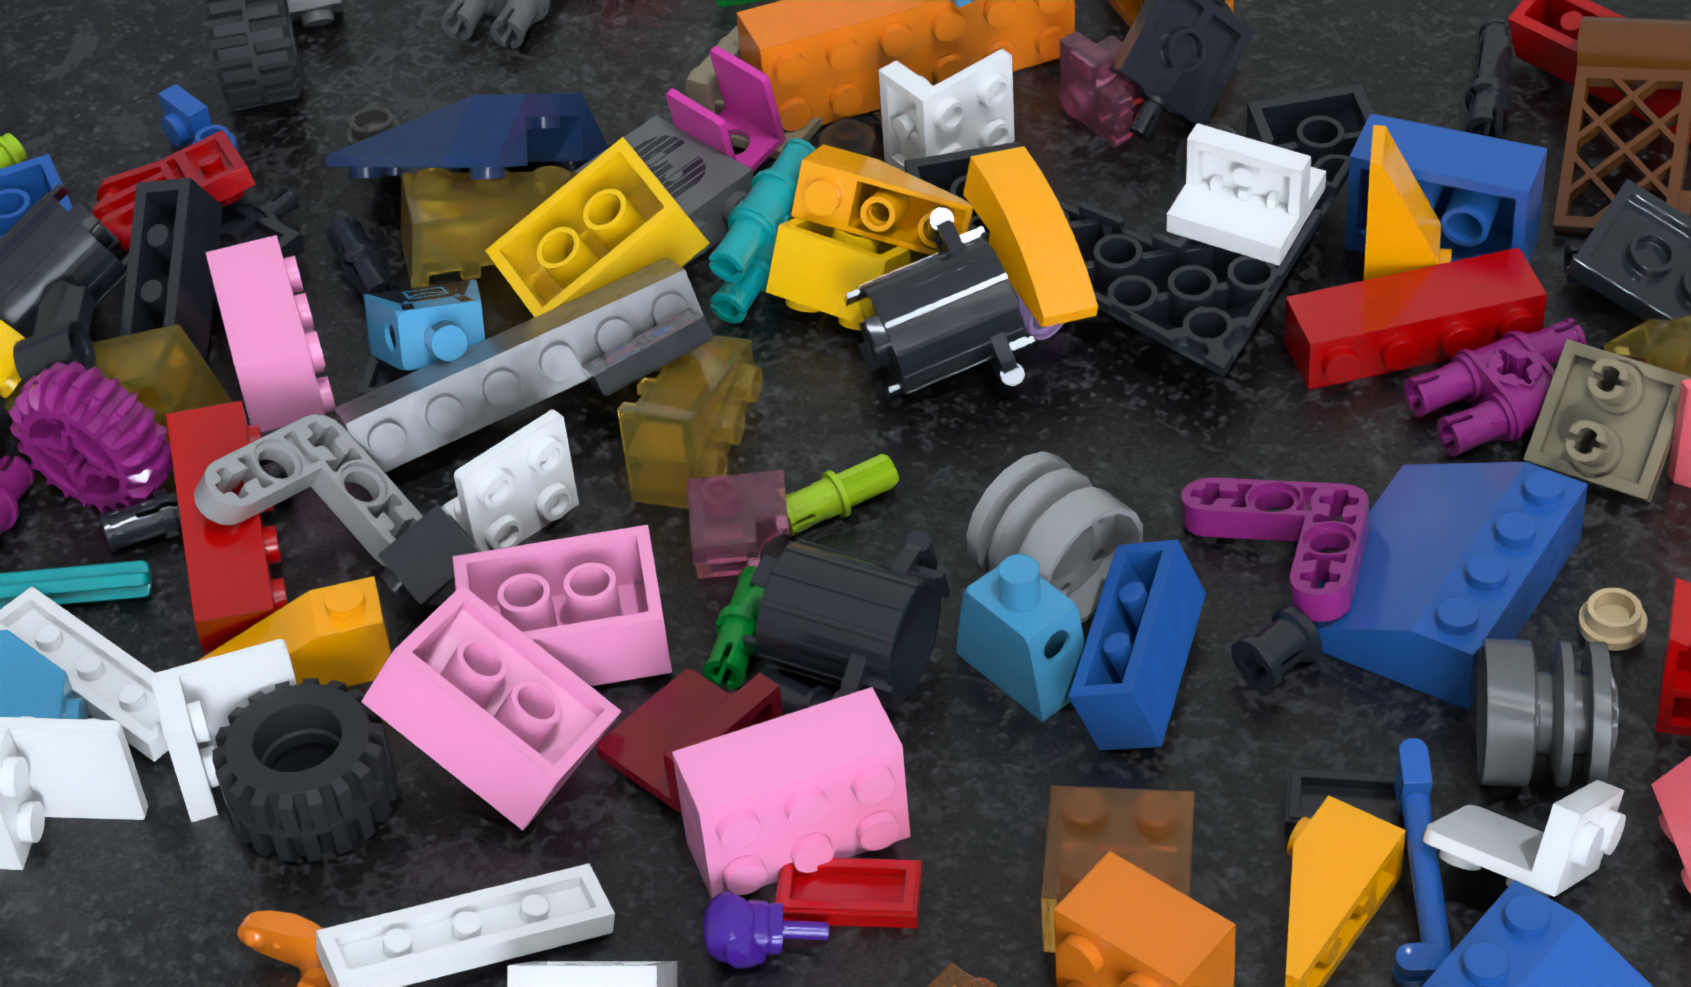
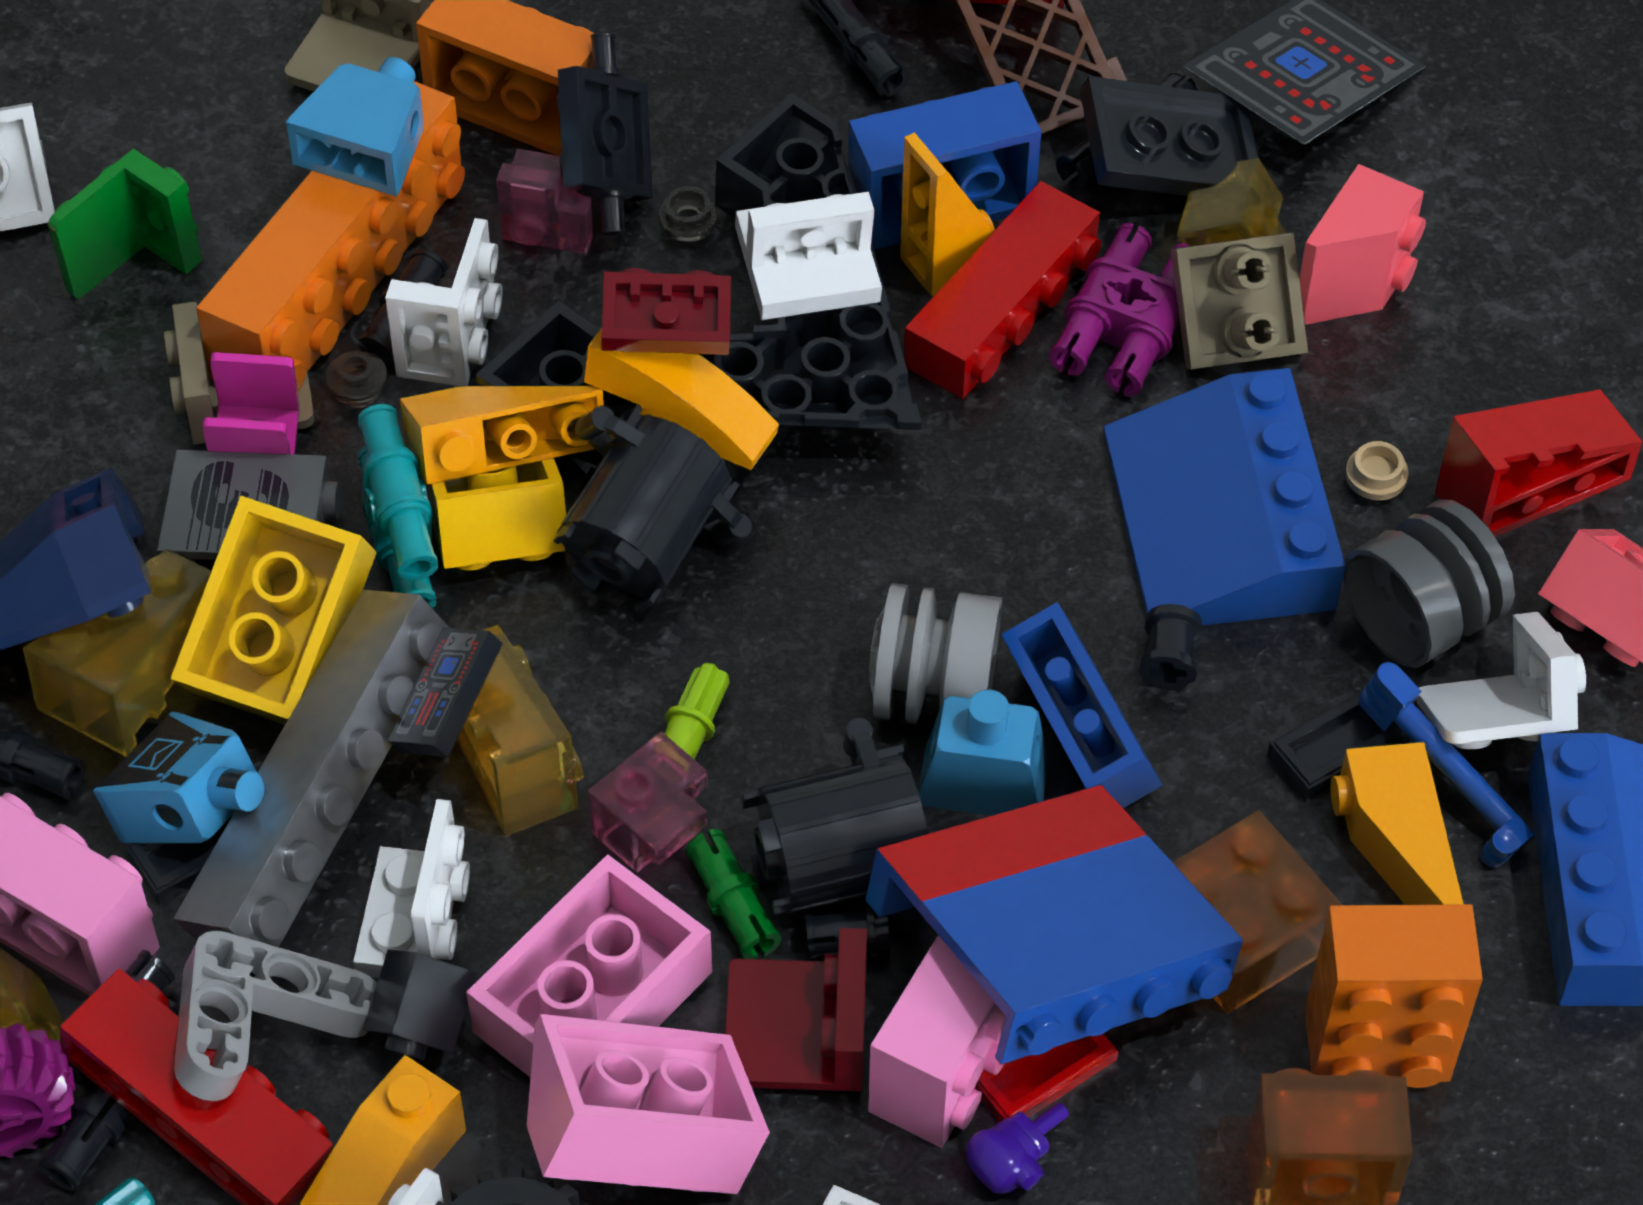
camera: 45 degrees left, 10 degrees up
magenta beam [1181,477,1370,622] -> none
none -> dark red bracket [601,268,731,355]
none -> blue panel [865,785,1243,1065]

